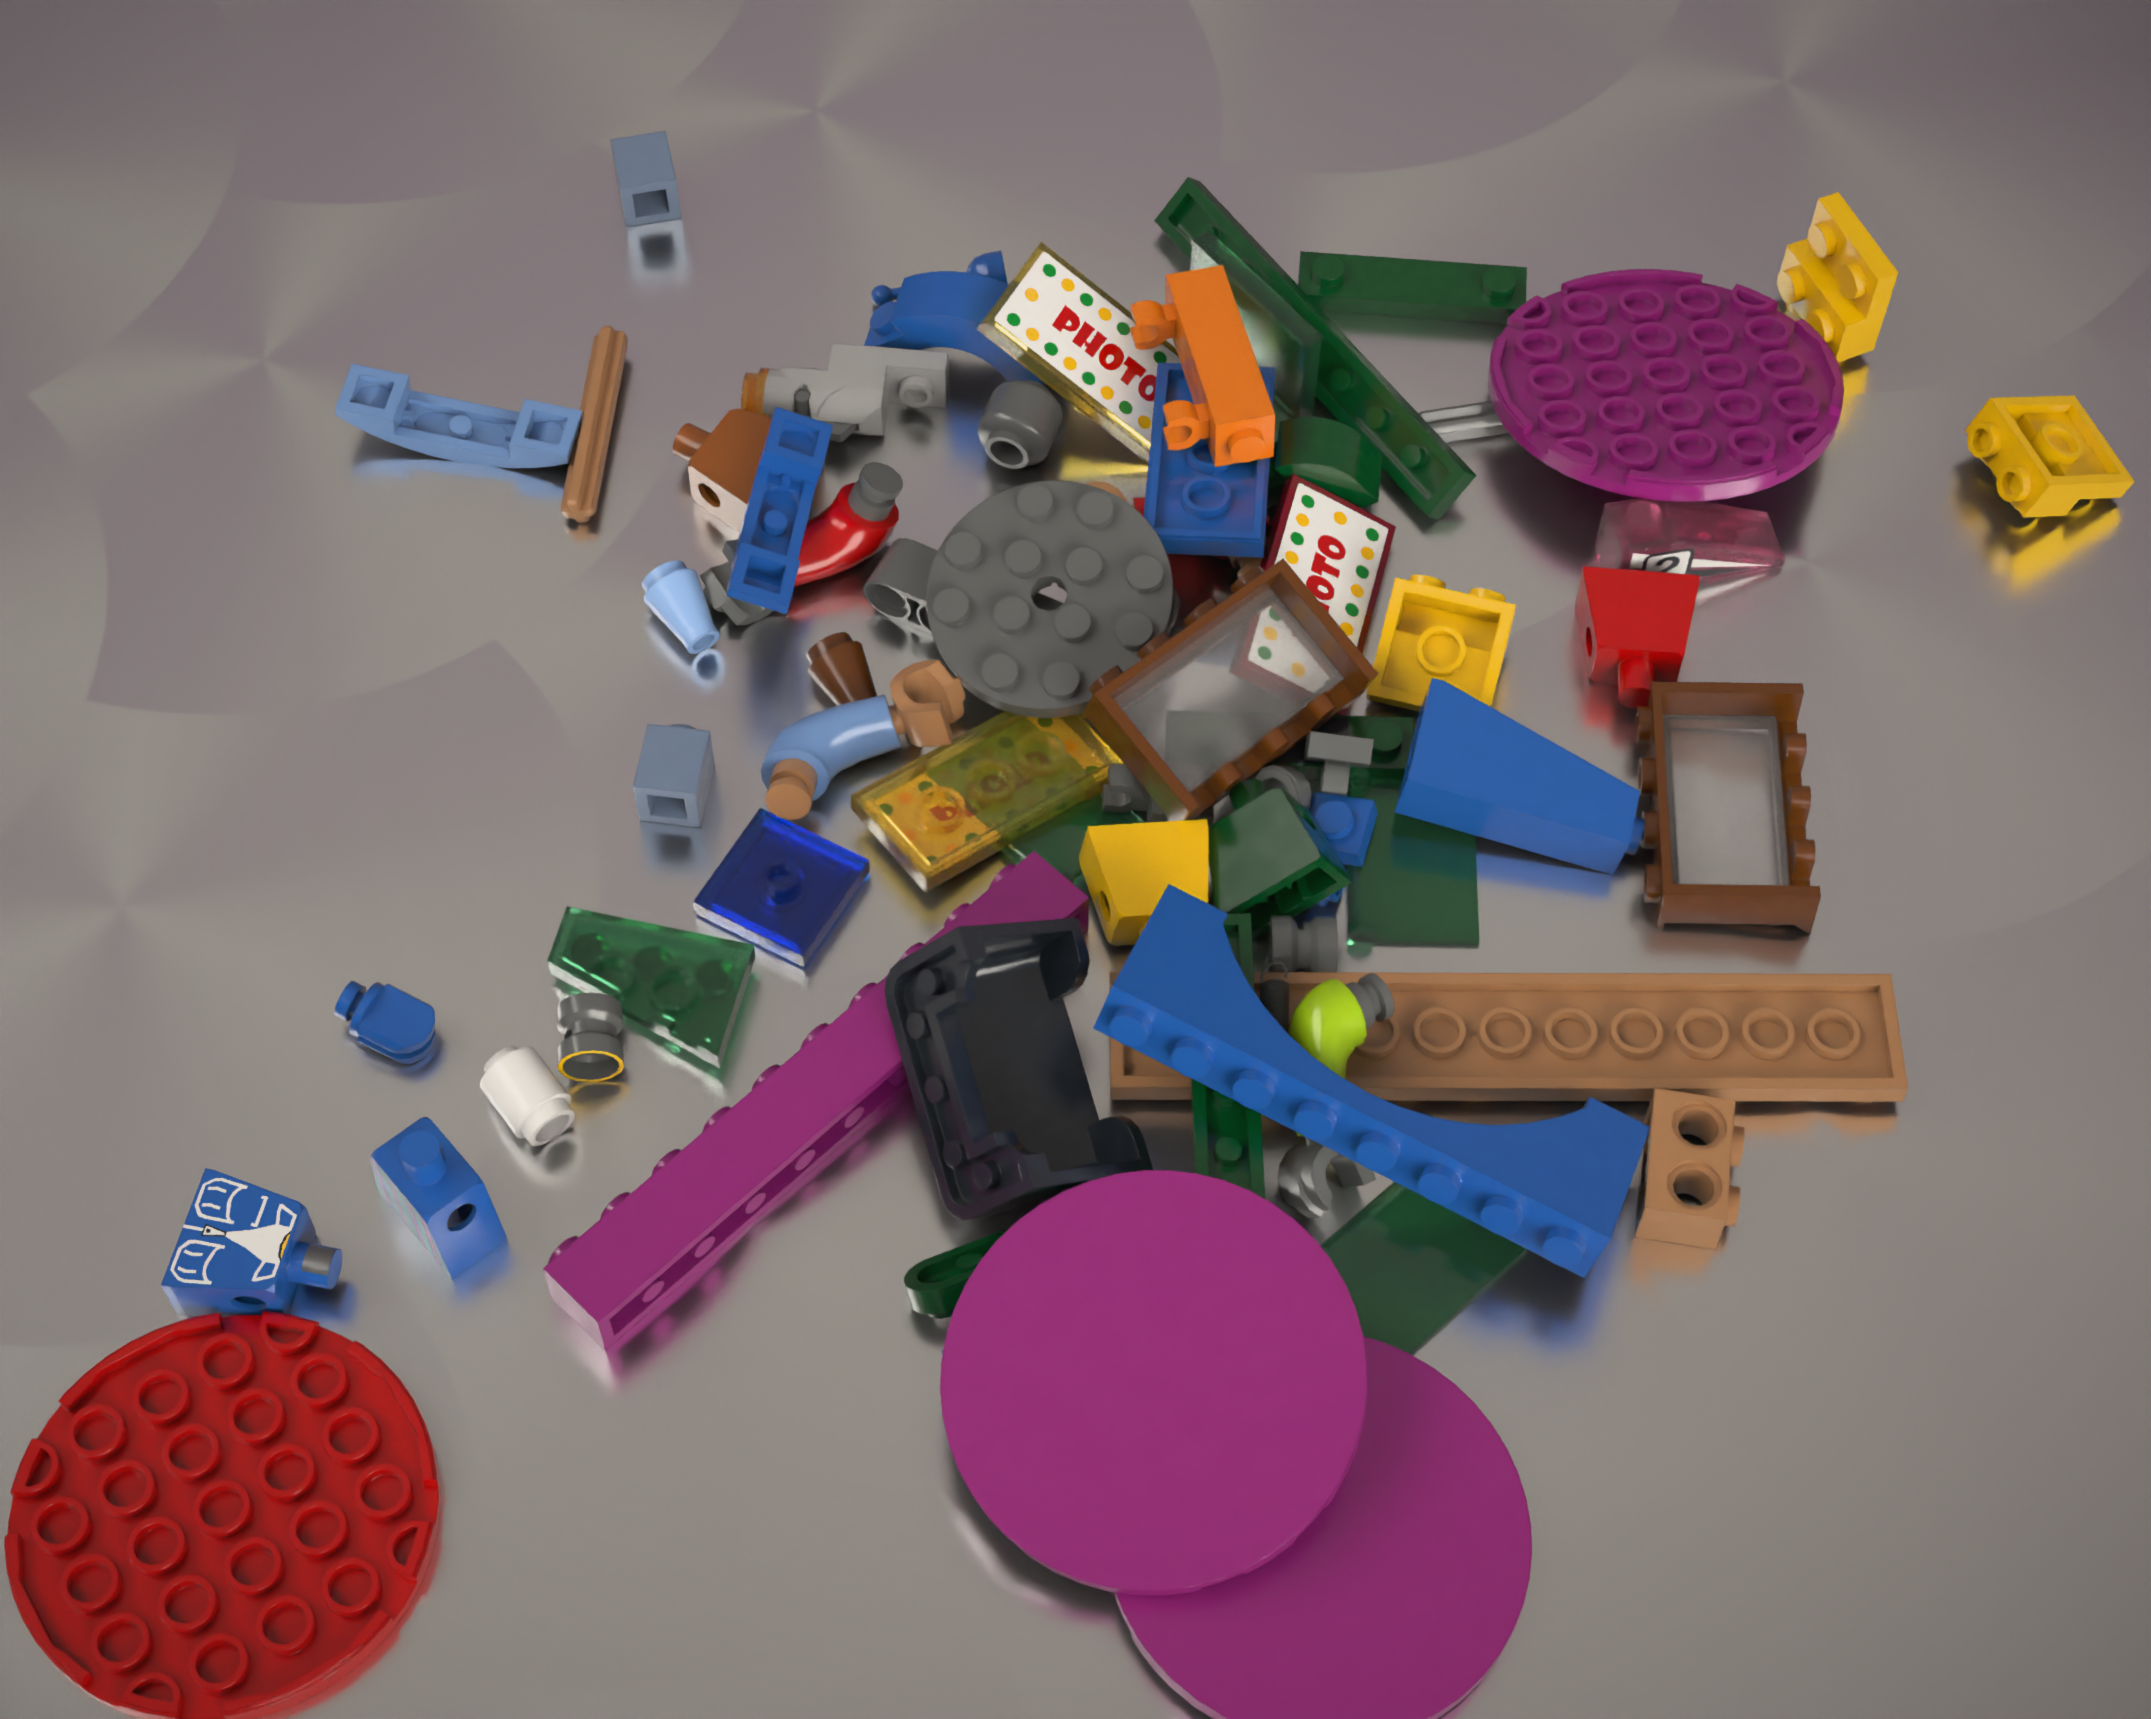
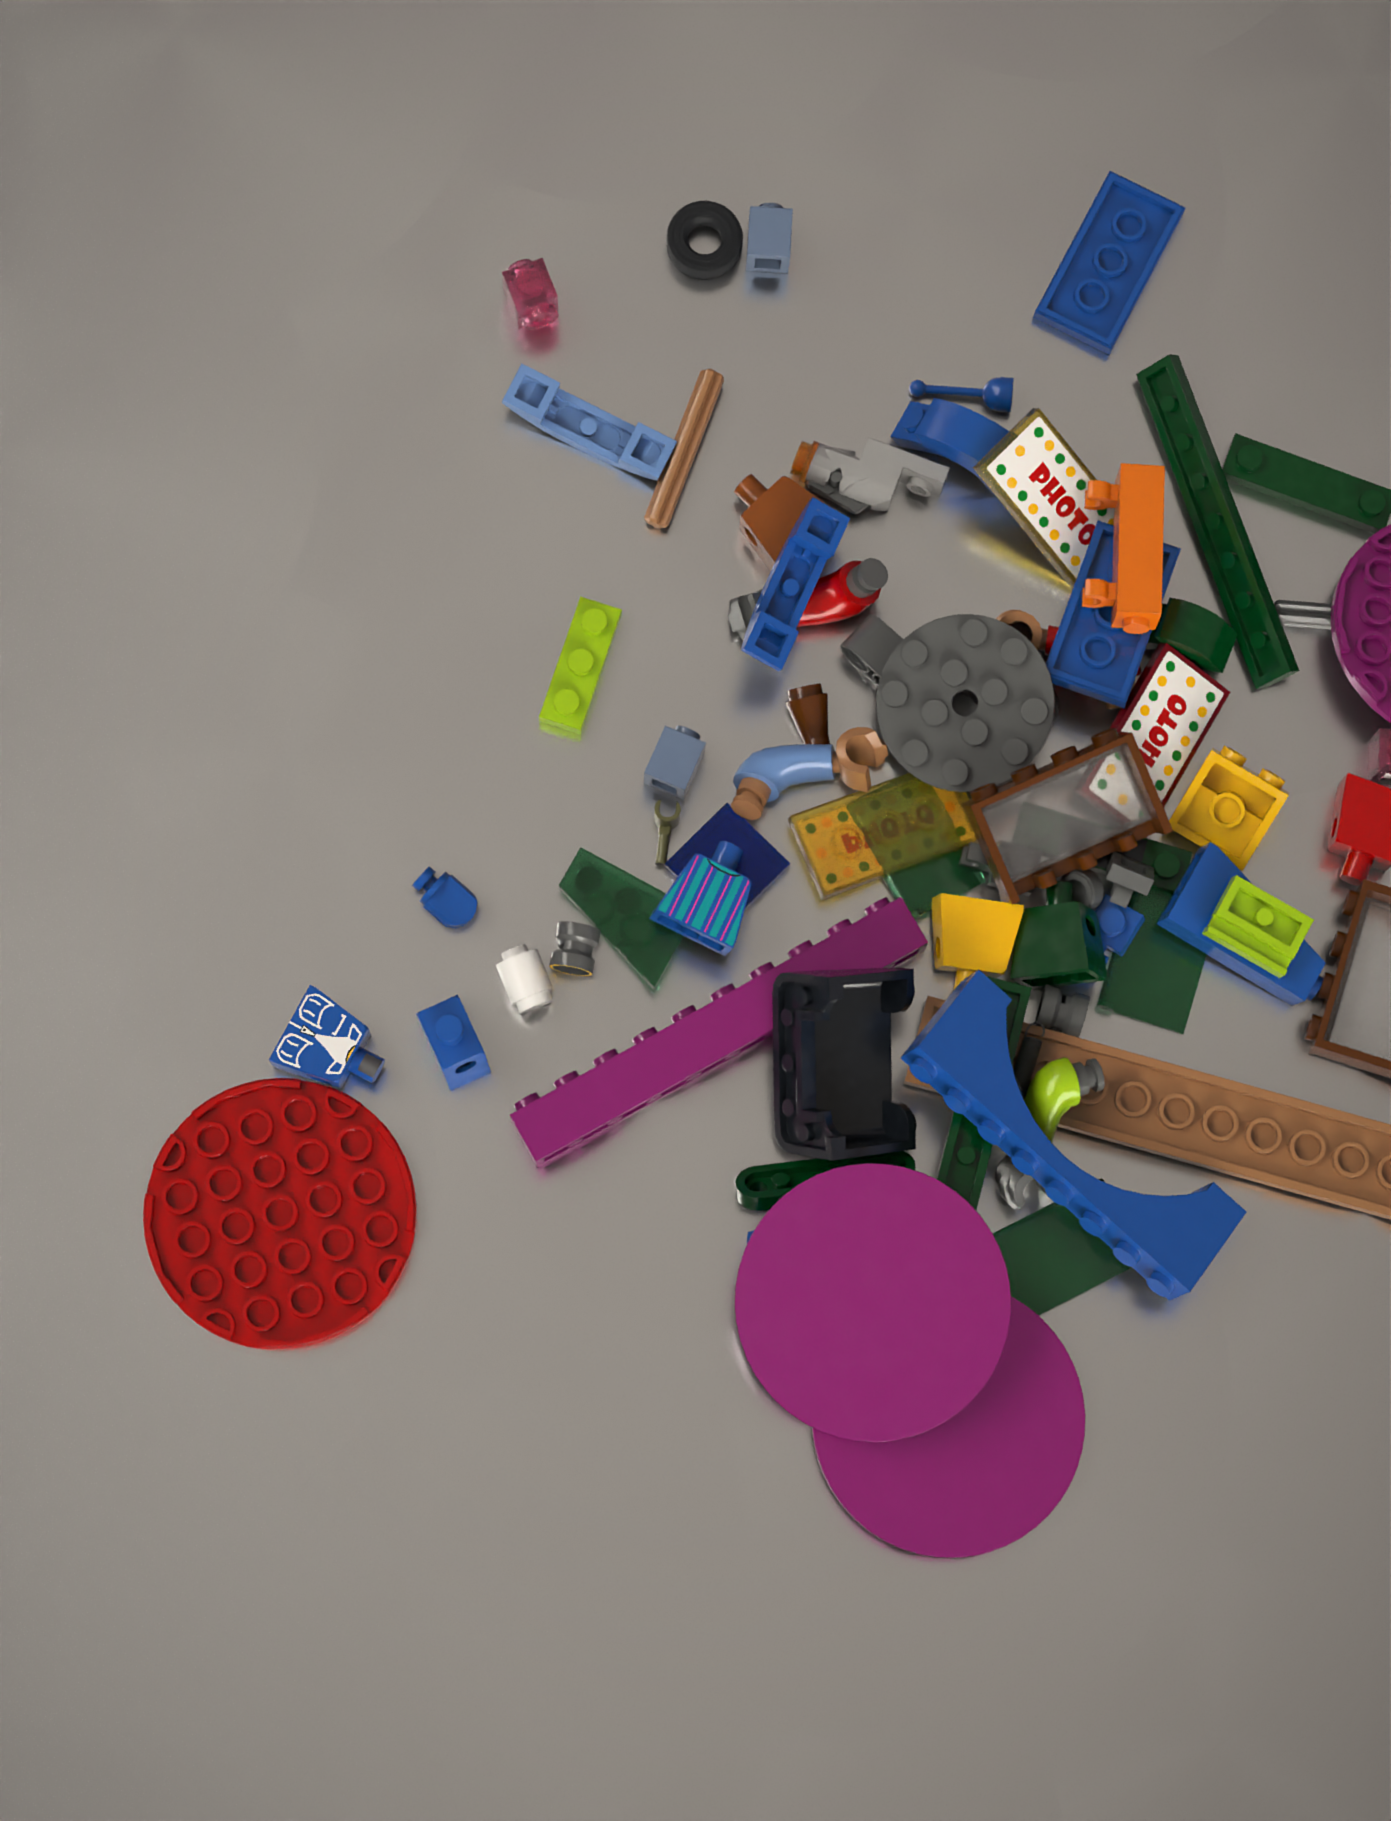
camera: 10 degrees right, 20 degrees up
light blue cone [642,560,720,654] -> none
dark grey head [977,380,1063,469] -> none
clear green tile [1190,231,1322,418] -> none
medium nougat brick [1634,1088,1745,1250] -> none
none -> clear pink brick [502,258,559,331]
none -> lime plate [539,596,622,735]
none -> blue torso [649,841,752,956]
none -> olive hand [654,799,681,865]
none -> black tyre [666,201,743,279]
none -> blue tile [1033,171,1186,355]
none -> lime plate [1202,875,1314,978]

